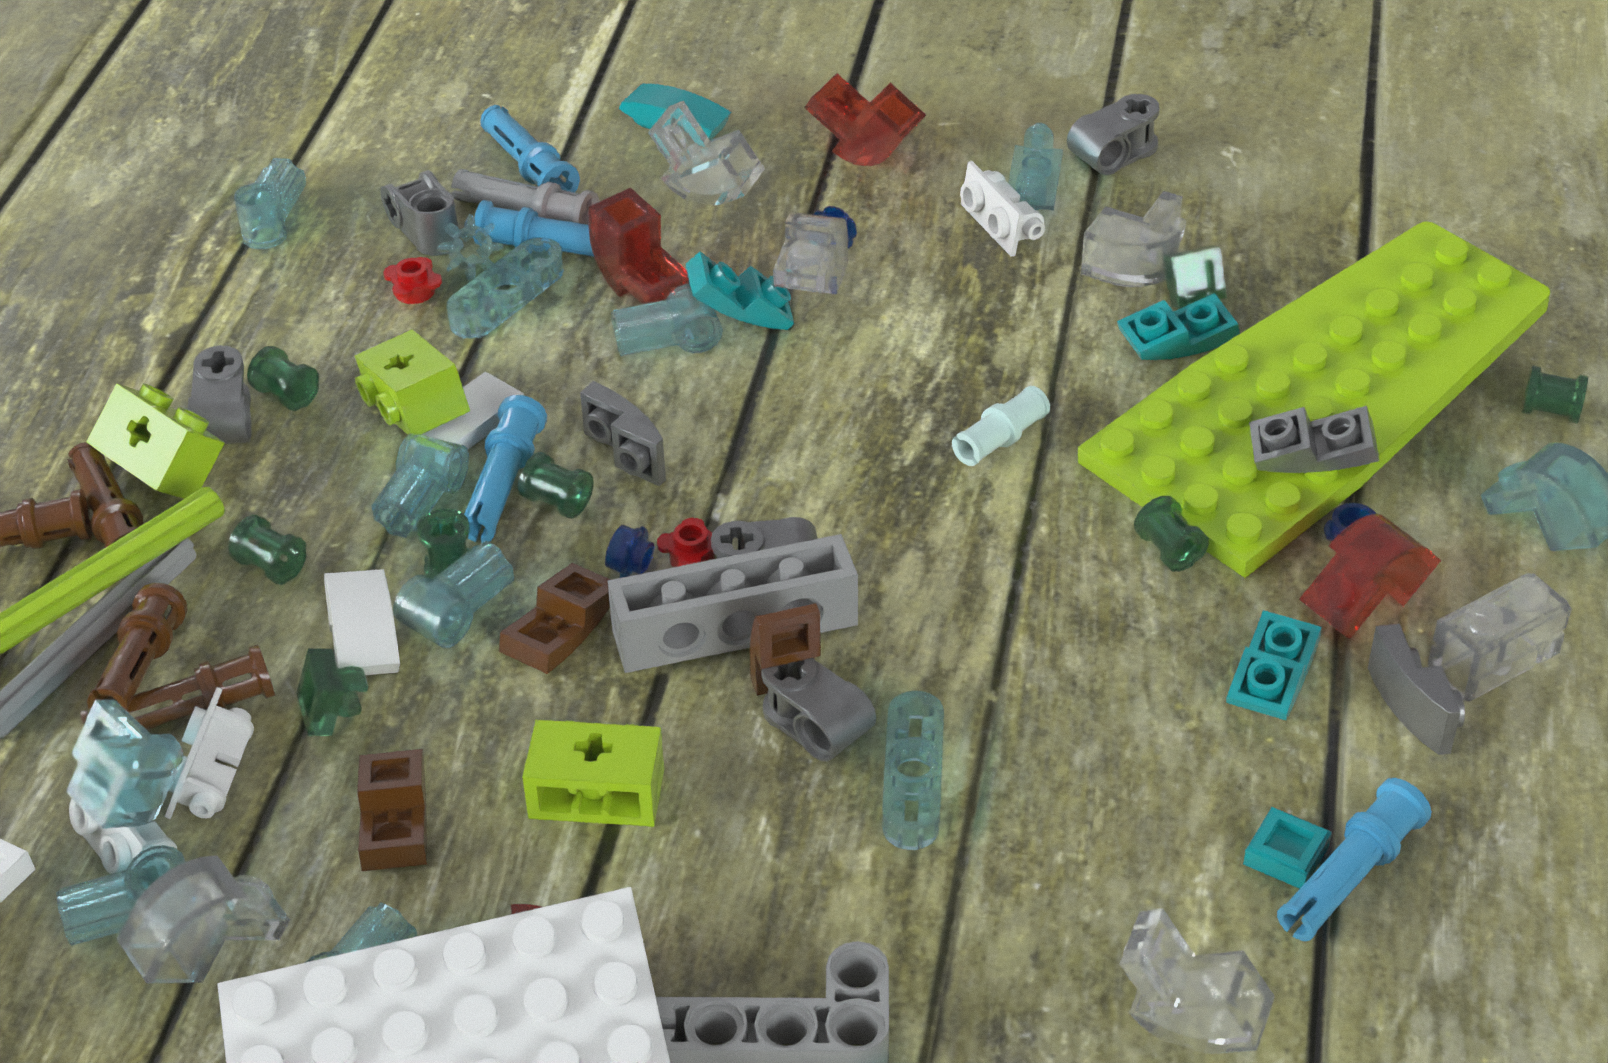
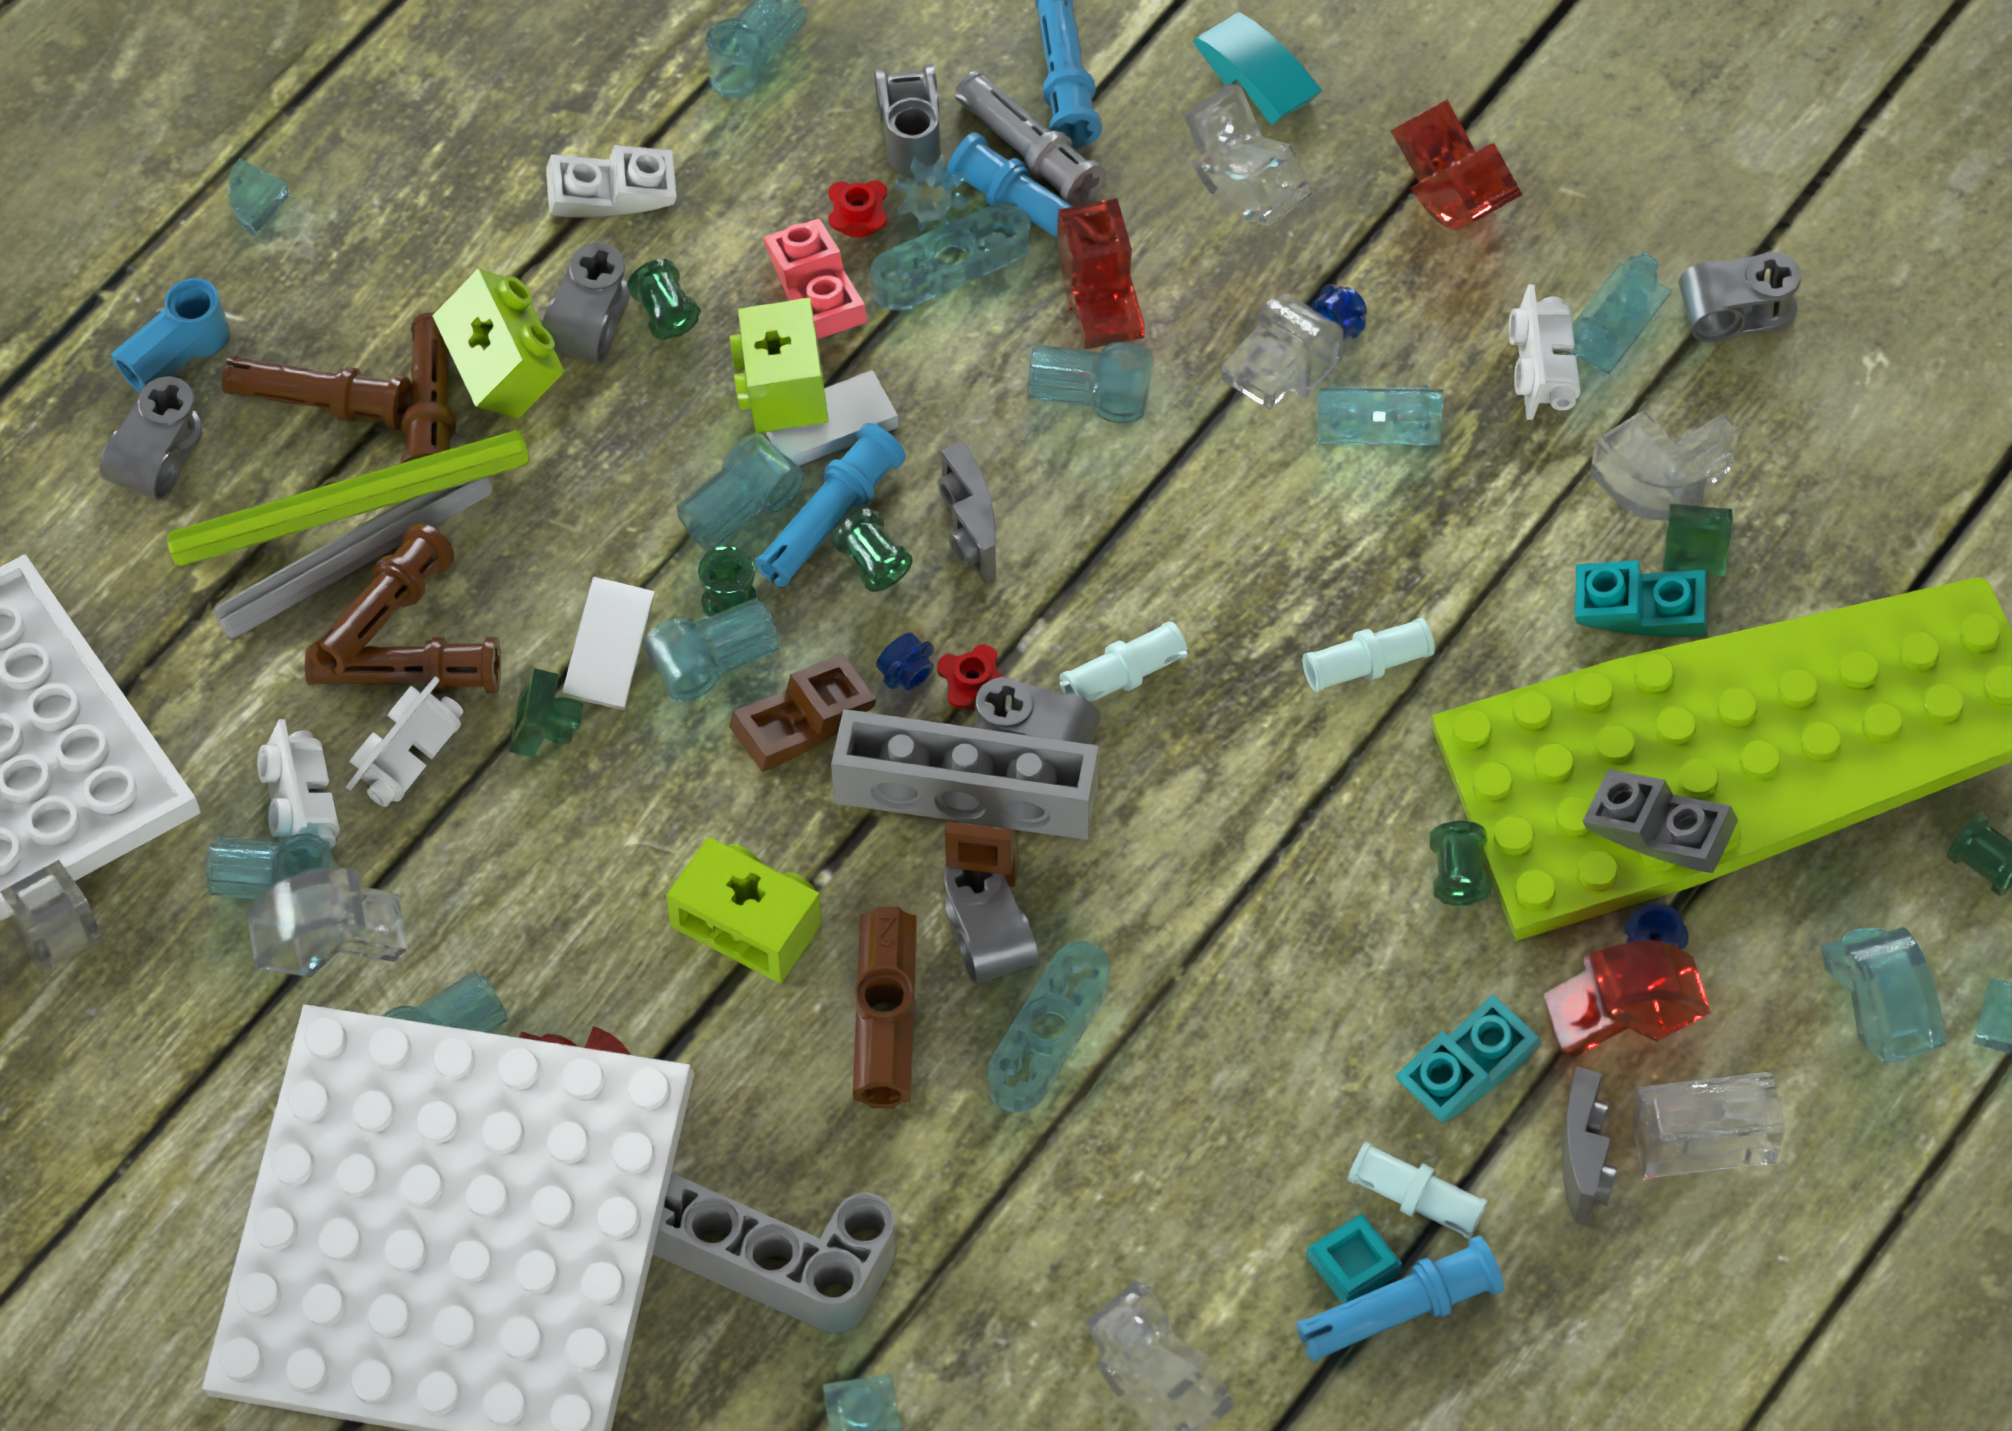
camera: 25 degrees right, 15 degrees up
clear light blue brick [66,700,184,829] -> none
clear green bush [228,514,307,585] -> none
reddish brown slope [357,749,427,871] -> none
teal slope [685,251,794,330] -> none
none -> white slope [546,145,677,217]
none -> coral slope [763,218,868,339]
none -> reddish brown piece [852,907,918,1109]
none -> light aqua pin [1059,621,1188,703]
none -> clear light blue hinge [1317,383,1444,445]
none -> light aqua pin [1347,1141,1488,1239]

